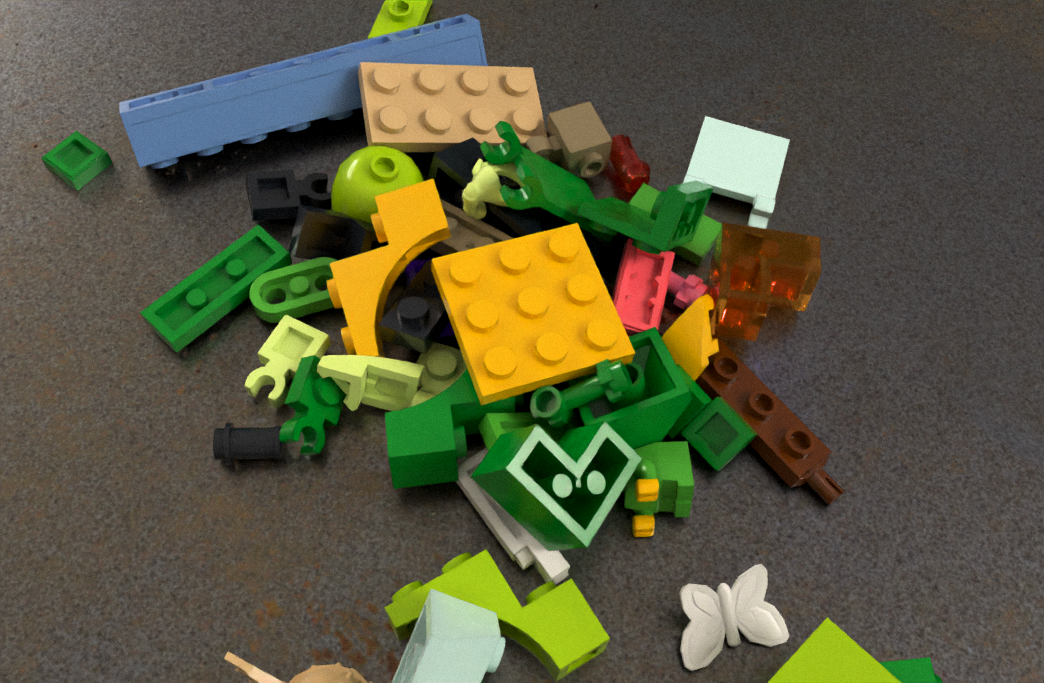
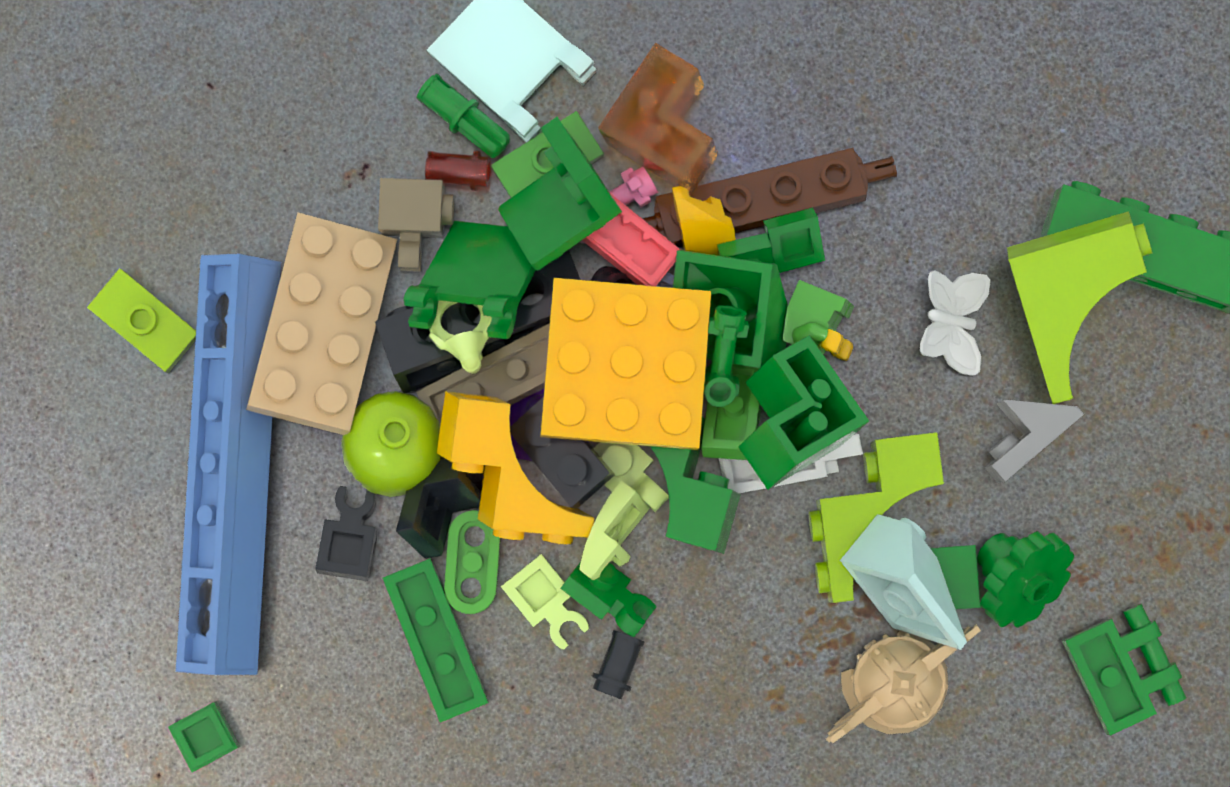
camera: 60 degrees left, 25 degrees up
none -> green axle [416,73,510,158]

